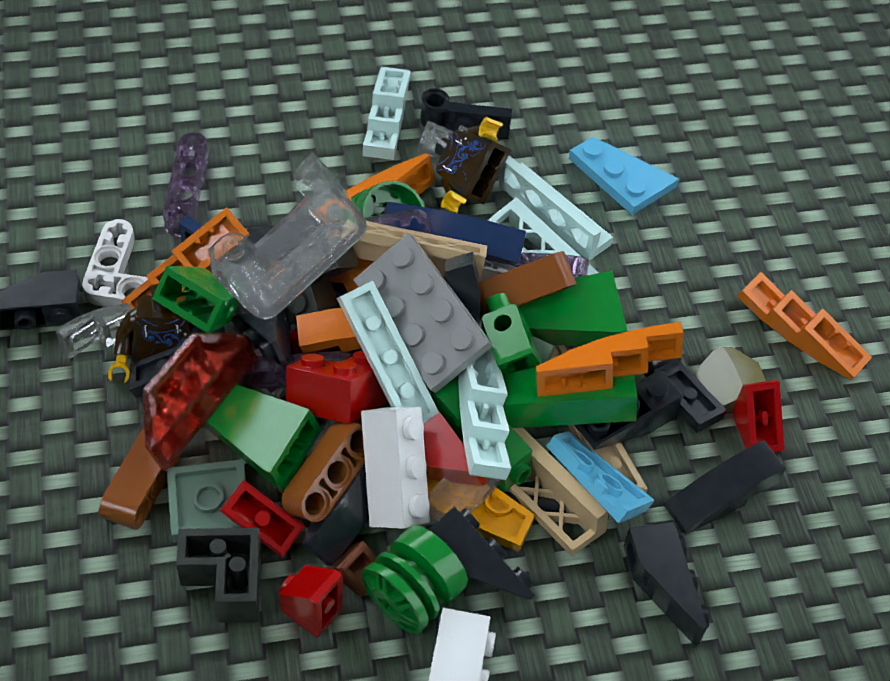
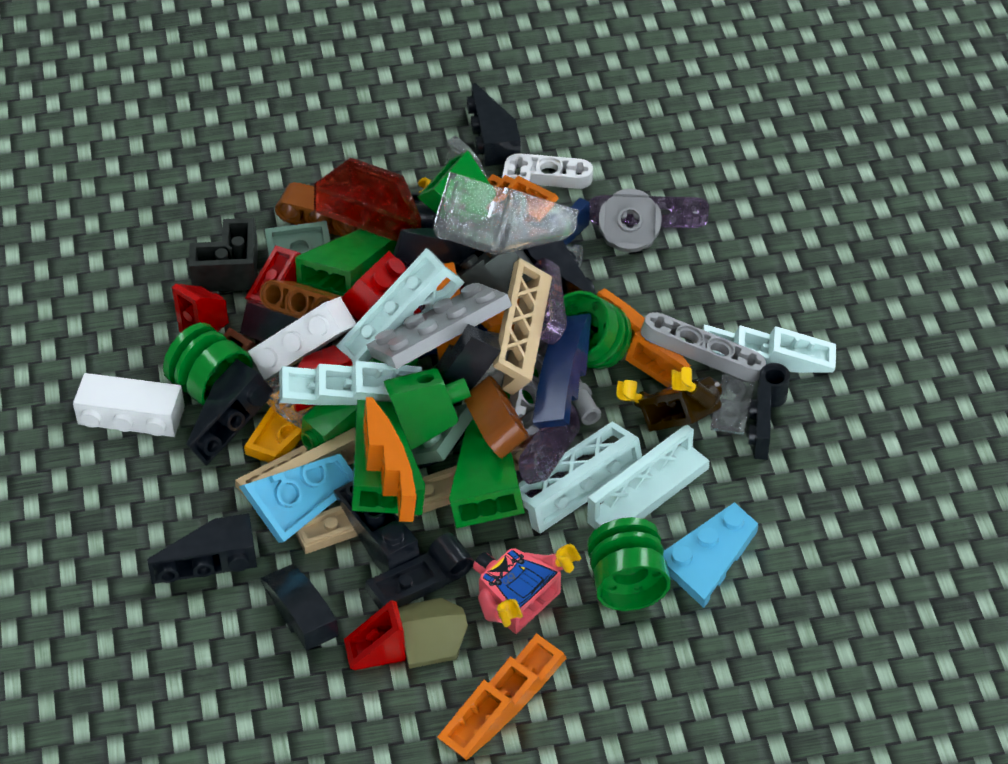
camera: 95 degrees right, 5 degrees down
none -> torso [473,544,582,634]
none -> green wheel [587,517,671,611]
none -> light grey plate [599,189,662,252]
none -> light grey beam [640,312,766,382]

